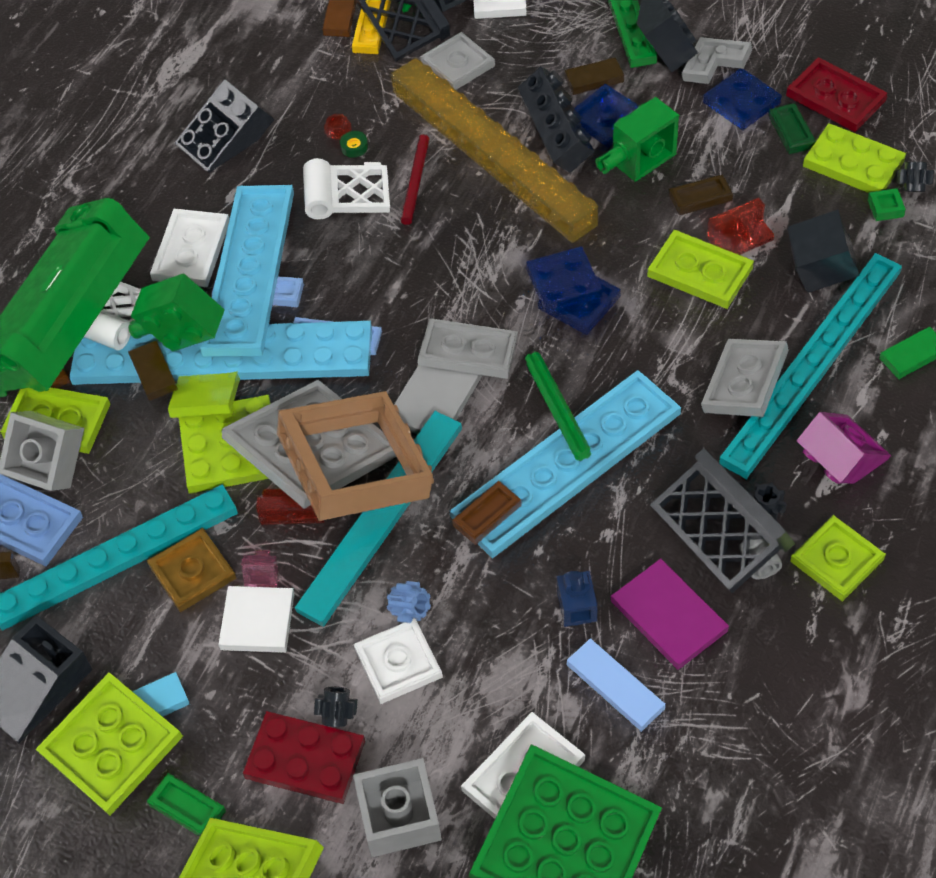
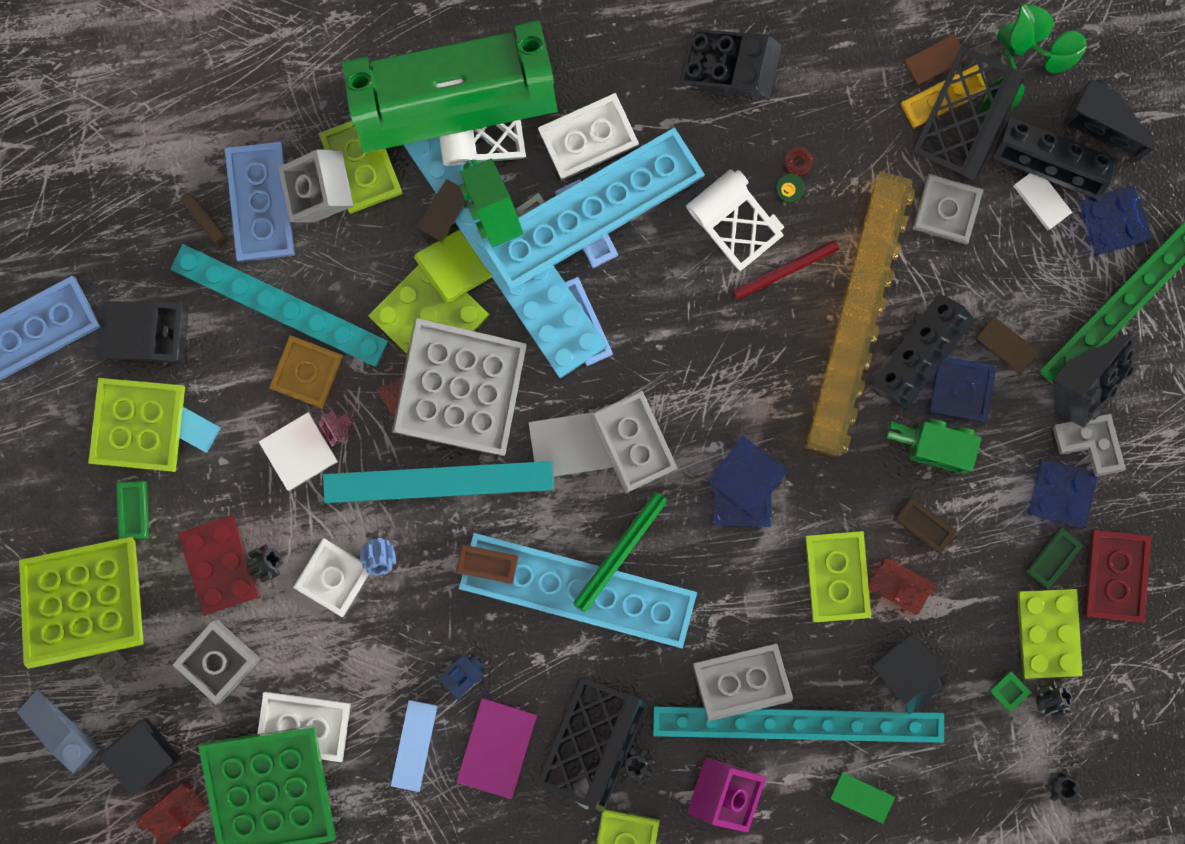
camera: 50 degrees right, 30 degrees up
medium nougat window [277,391,434,521] -> none

